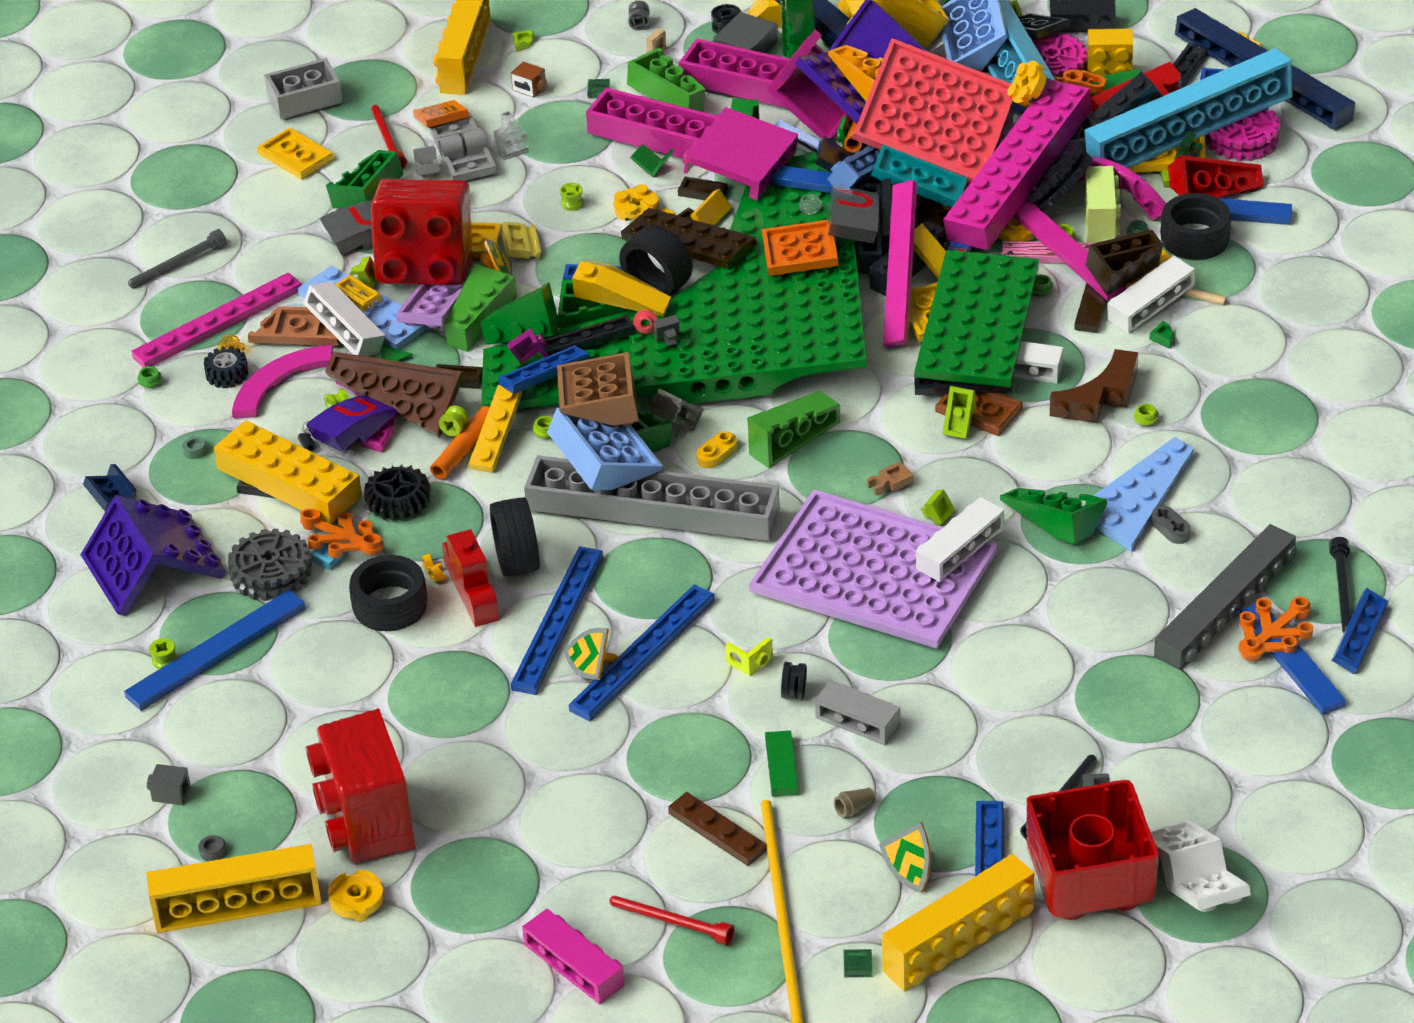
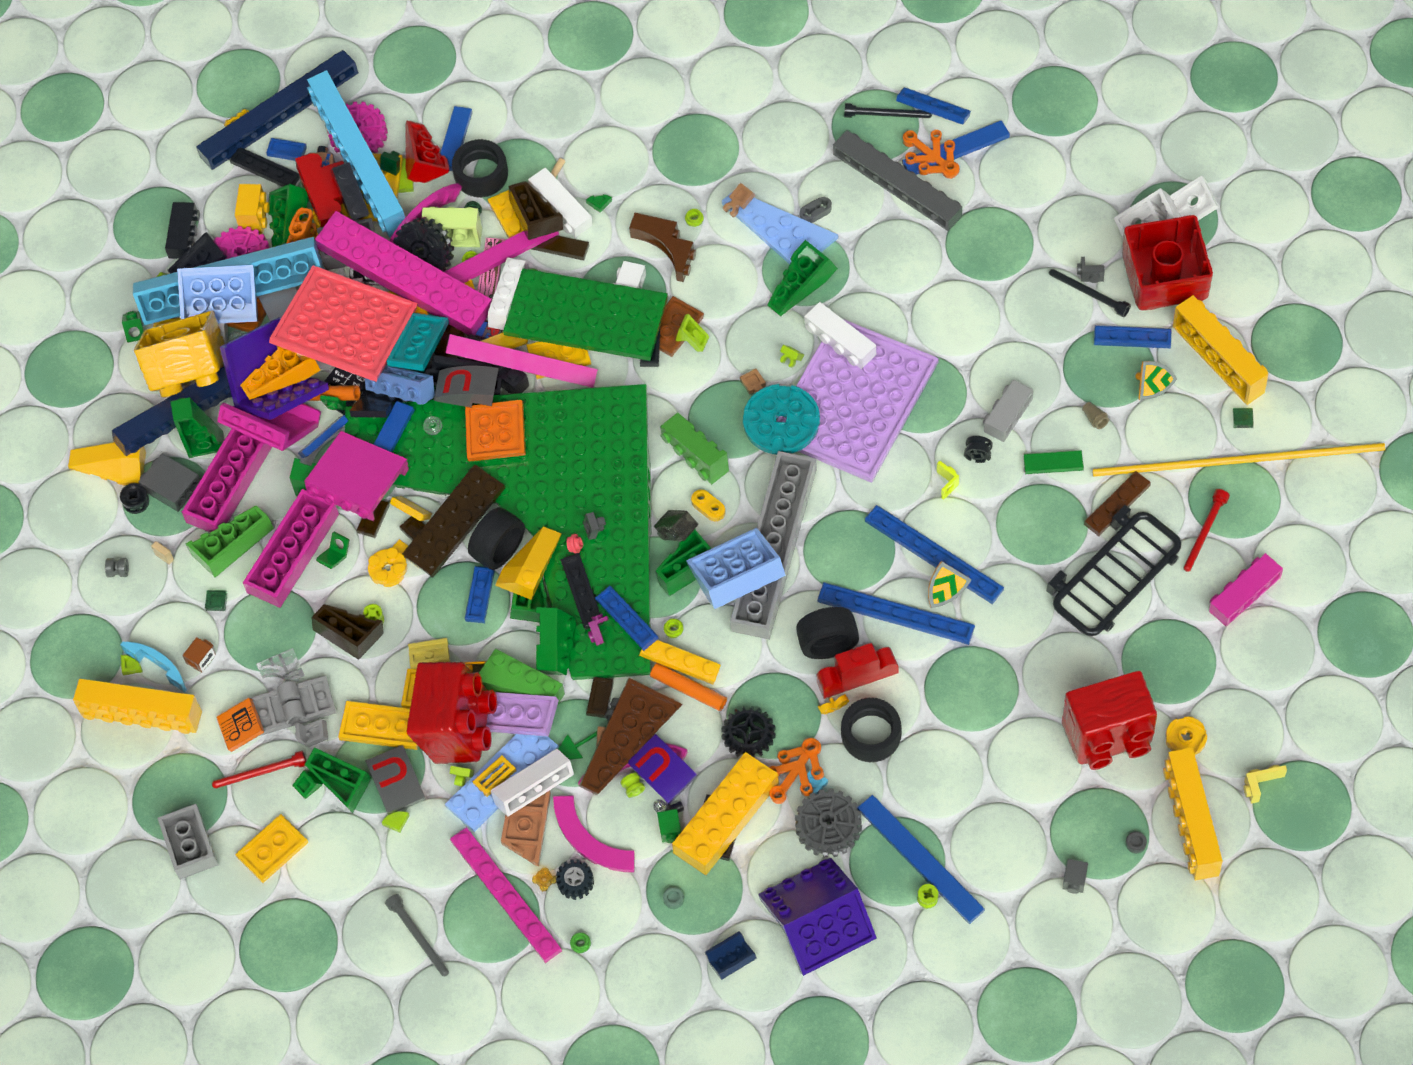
camera: 85 degrees left, 20 degrees up
lime wheel [439,405,469,436] -> none
medium nougat slope [557,352,639,426] -> none
yellow plate [1007,61,1046,106] -> none
none -> medium azure slope [120,642,187,693]
none -> dark brown wedge [311,604,384,660]
none -> lime tile [381,811,410,833]
none -> white brick [488,257,525,330]
none -> green brick [657,809,681,843]
none -> medium nougat plate [723,183,756,218]
none -> teal plate [743,384,820,455]
none -> black bar [1046,505,1182,636]
none -> light yellow bracket [1243,765,1287,804]

